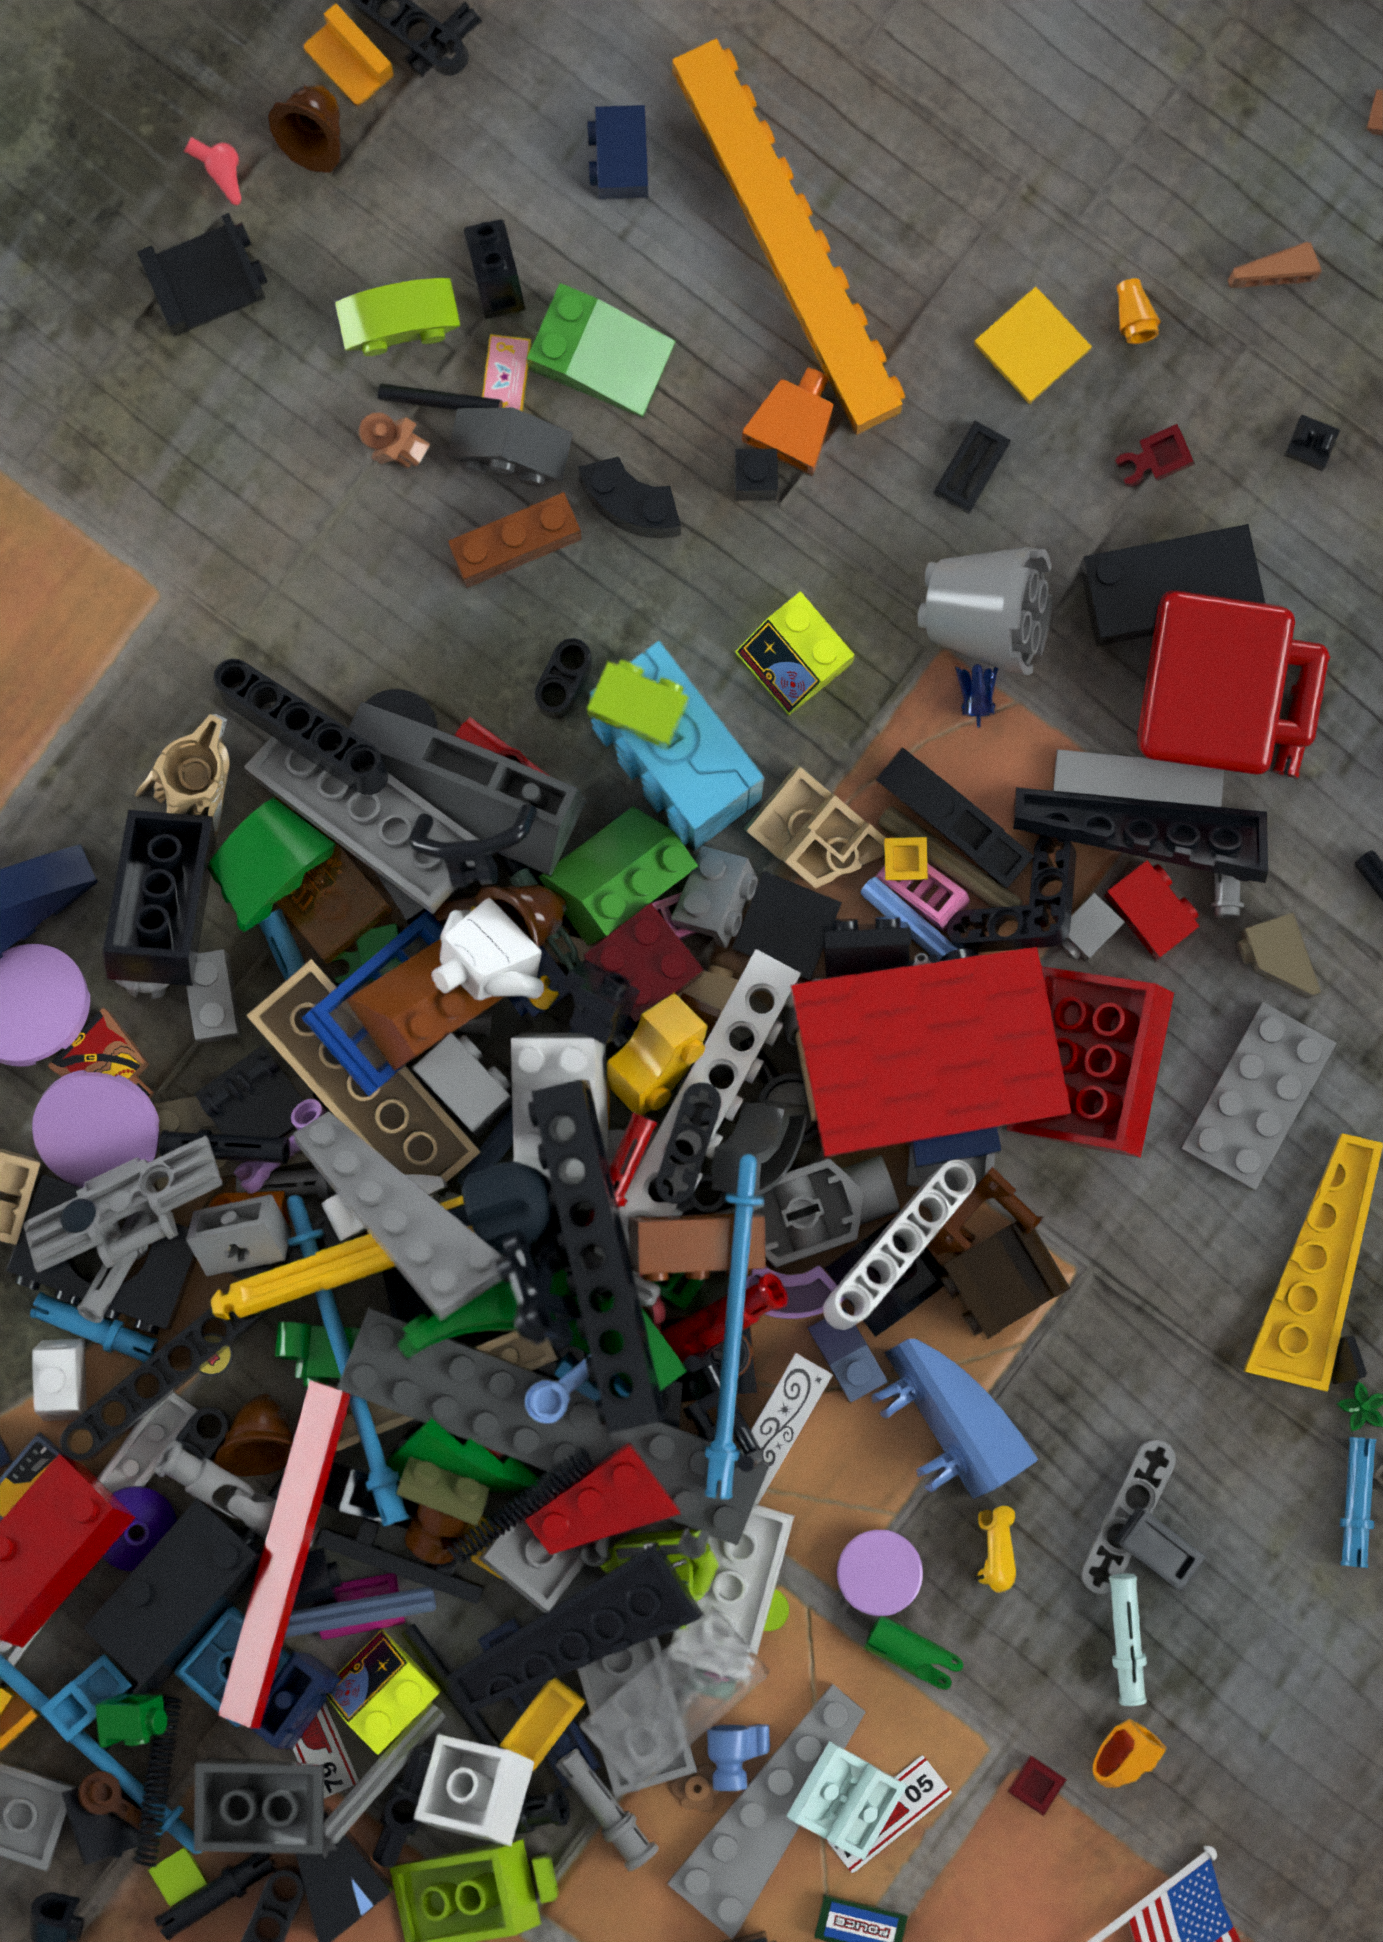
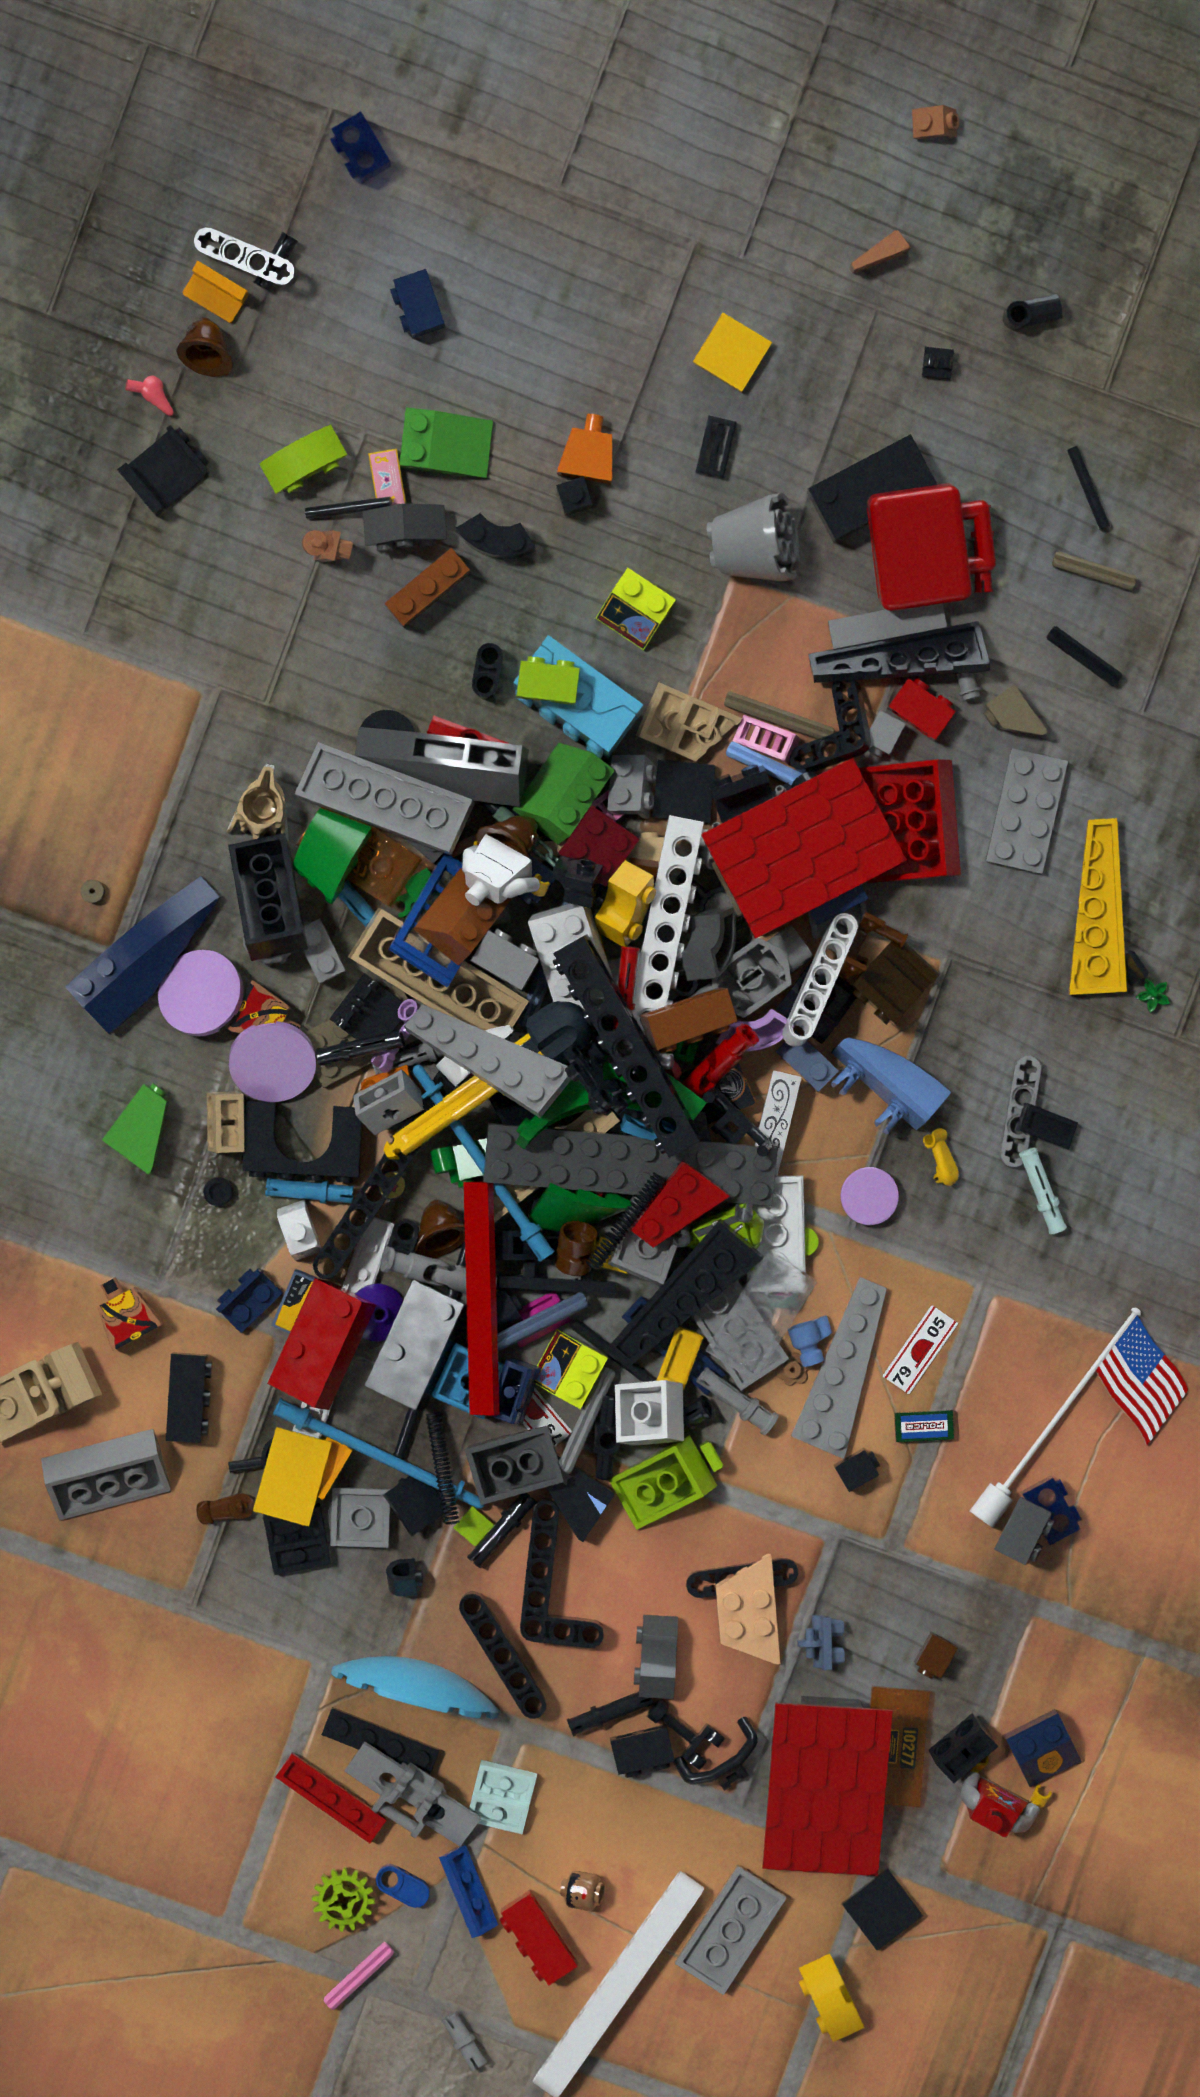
camera: 20 degrees left, 5 degrees up
light grey piece [23,1136,223,1273] -> none
dark azure slope [39,1654,132,1743] -> none
light grey pin [77,1210,159,1323] -> none
reddish brown plate [79,1771,156,1834] -> none
green brick [95,1694,167,1747] -> none
black beam [213,659,388,795] -> none
olive plate [396,1457,490,1526] -> none
black piece [409,804,537,888] -> none
black bracket [464,219,526,319] -> none
light blue plate [525,1354,591,1424] -> none
black beam [656,1082,721,1204] -> none
light orange brick [672,38,905,435] -> none
dark azure bar [705,1154,765,1499] -> none
light aqua slope [787,1741,907,1860] -> none
green piece [863,1616,964,1690] -> none
black slope [875,747,1034,888] -> none
yellow plate [884,837,928,881] -> none
clear blue piece [955,664,998,728] -> none
dark red tile [1007,1755,1067,1816] -> none
light orange rock [1093,1718,1166,1788] -> none
dark red plate [1115,424,1195,487] -> none
light orange cone [1116,278,1160,344] -> none
dark azure pin [1340,1437,1377,1568] -> none

